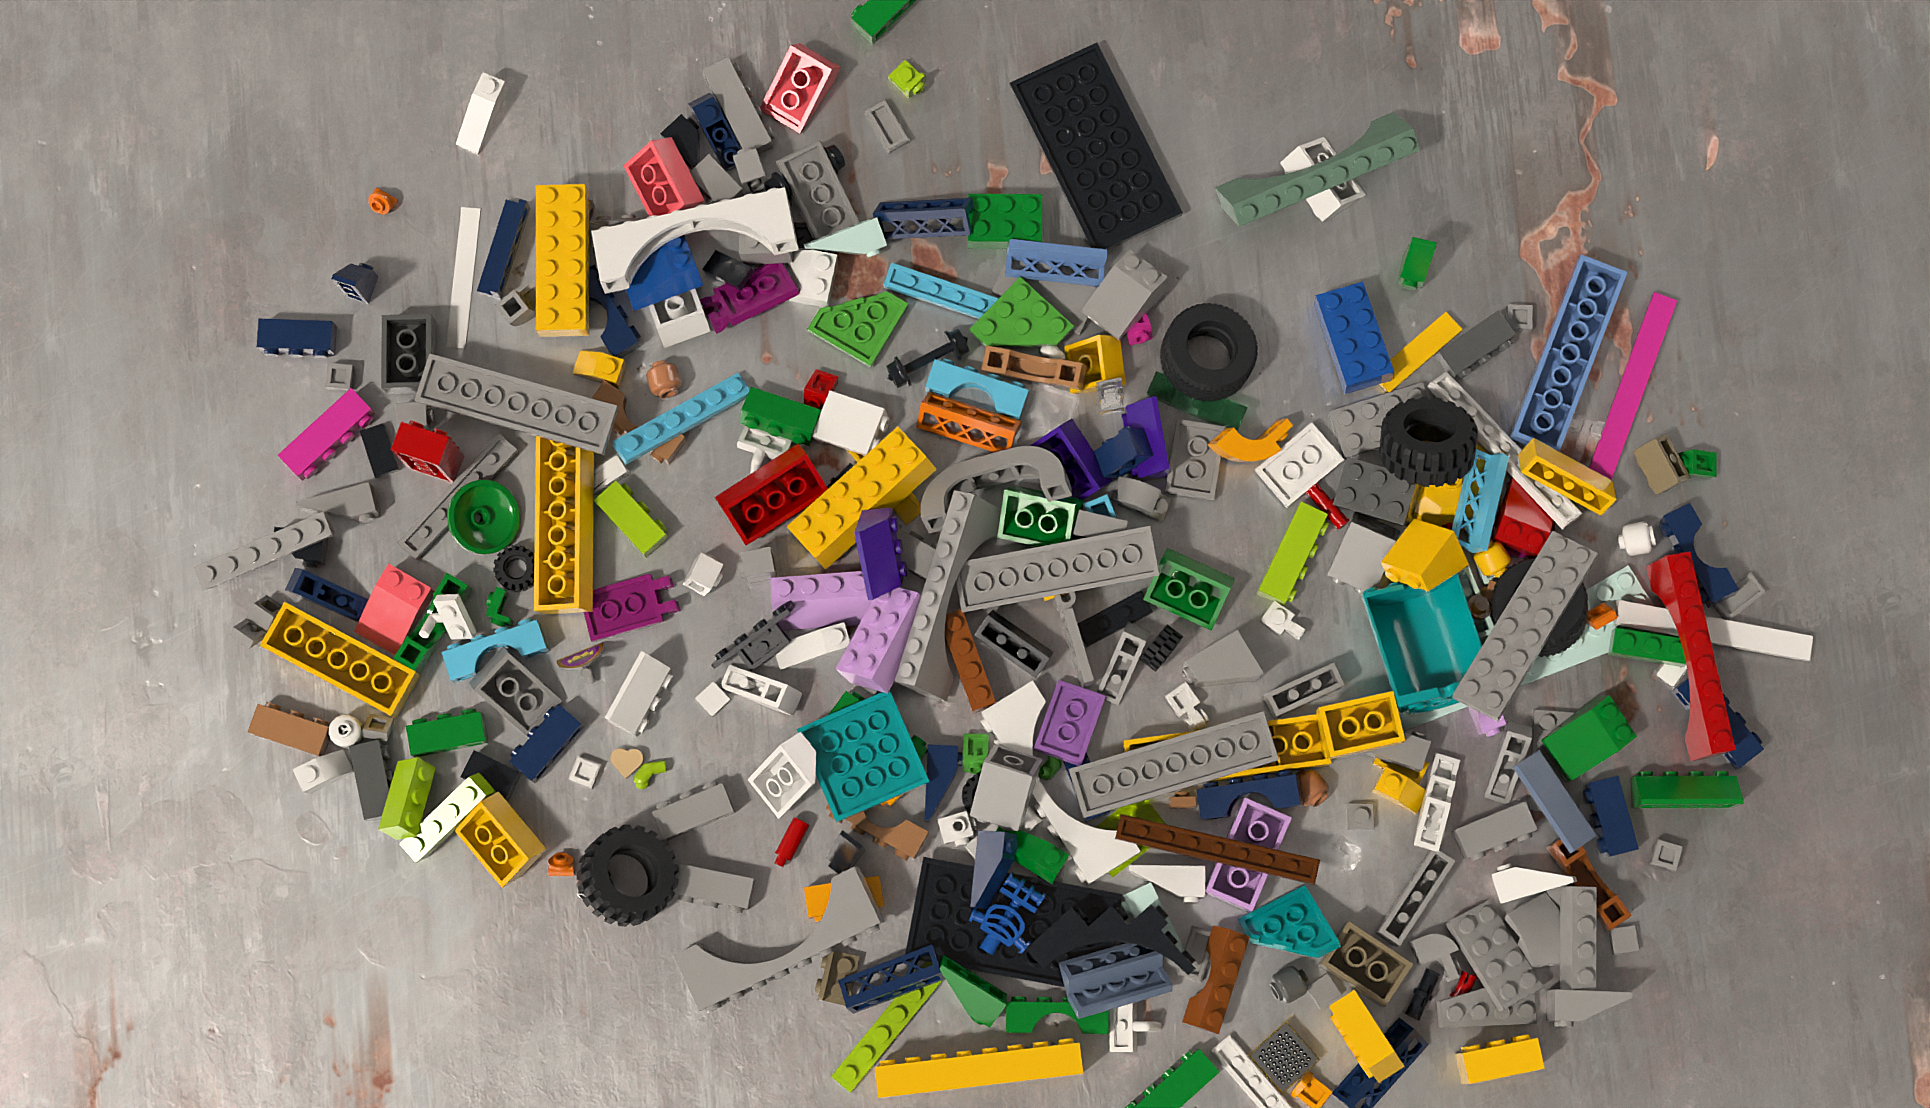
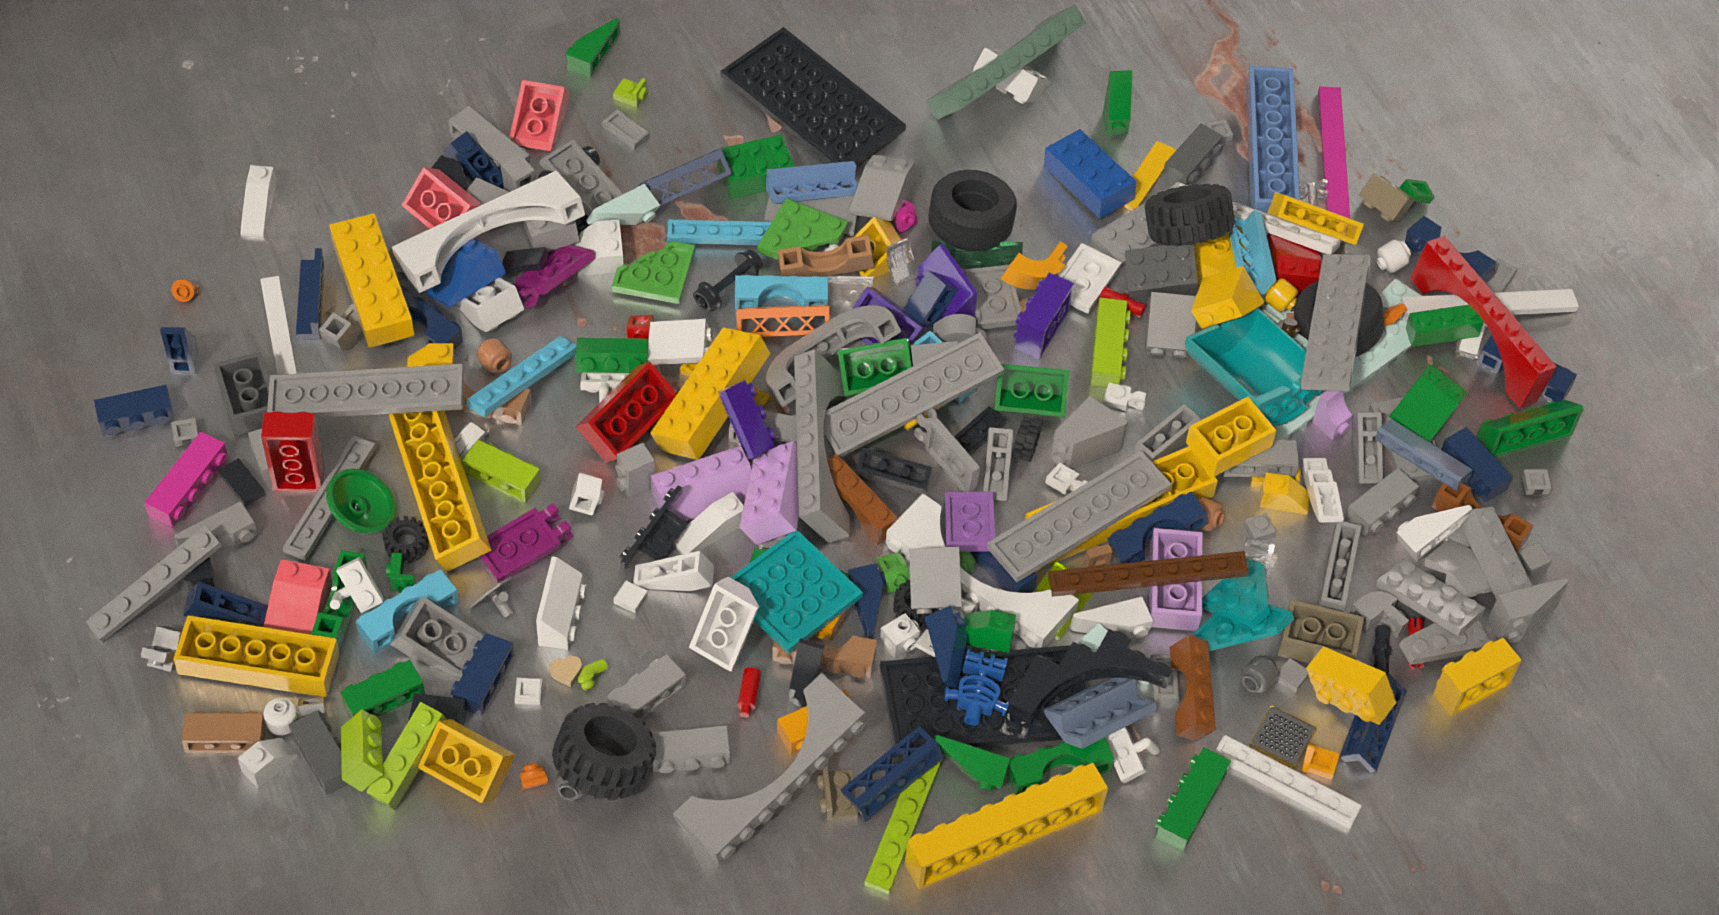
camera: 25 degrees left, 25 degrees down
none -> dark purple brick [1013,273,1074,360]
none -> teal plate [1202,558,1271,628]

